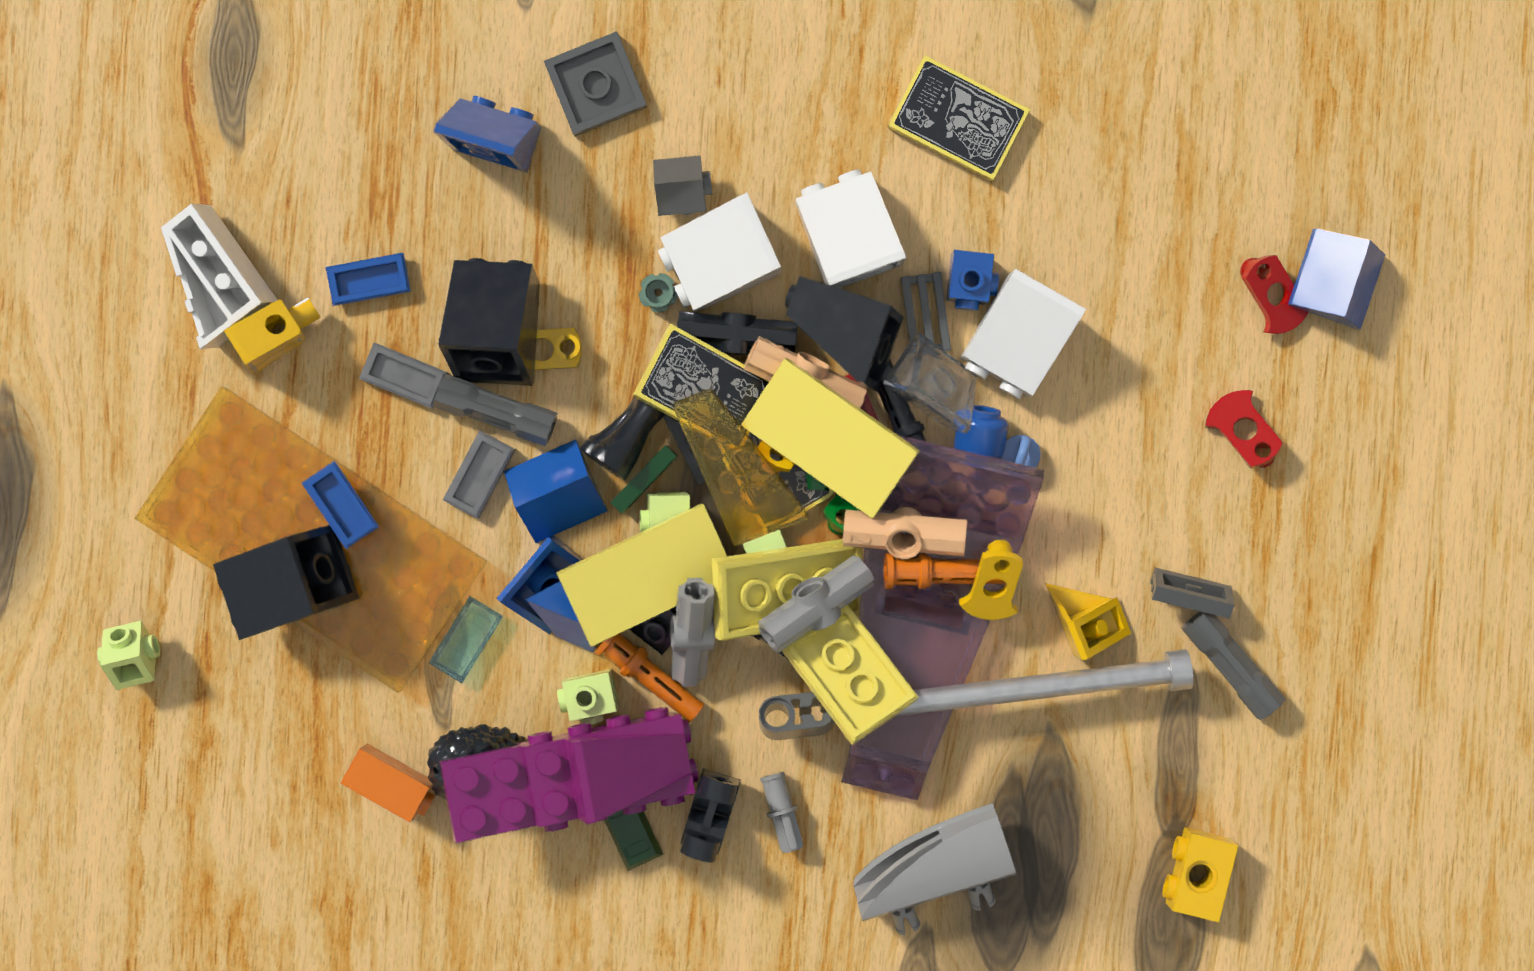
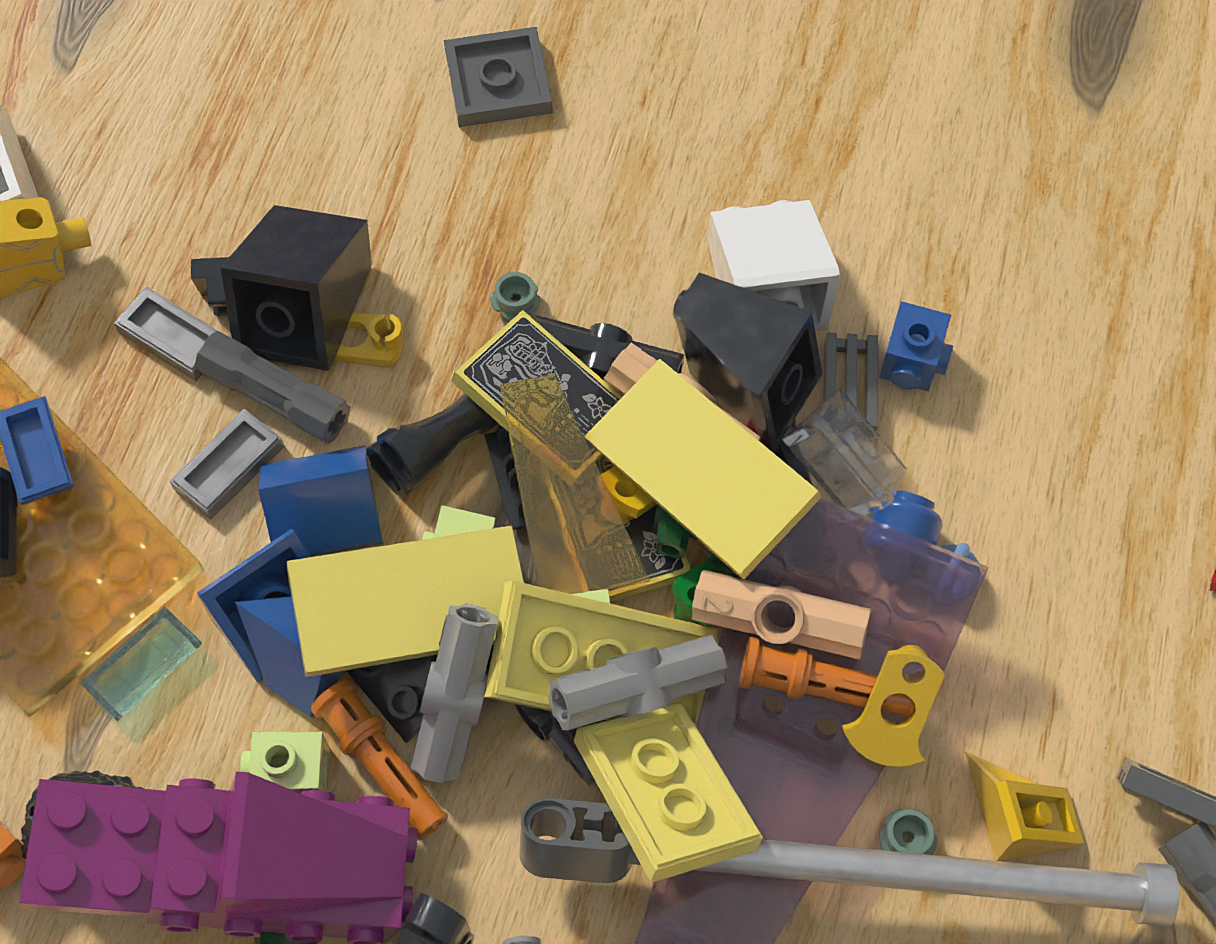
camera: 10 degrees right, 25 degrees down
blue tile [326,253,411,306] -> none
blue slope [433,96,541,173] -> none
dark green tile [610,445,678,514] -> none
dark grey brick [653,155,713,216] -> none
white slope [658,193,781,313] -> none
tile [887,55,1030,182] -> none
white slope [960,269,1086,399] -> none
none -> black tile [191,257,229,316]
none -> sand green plate [879,809,937,855]

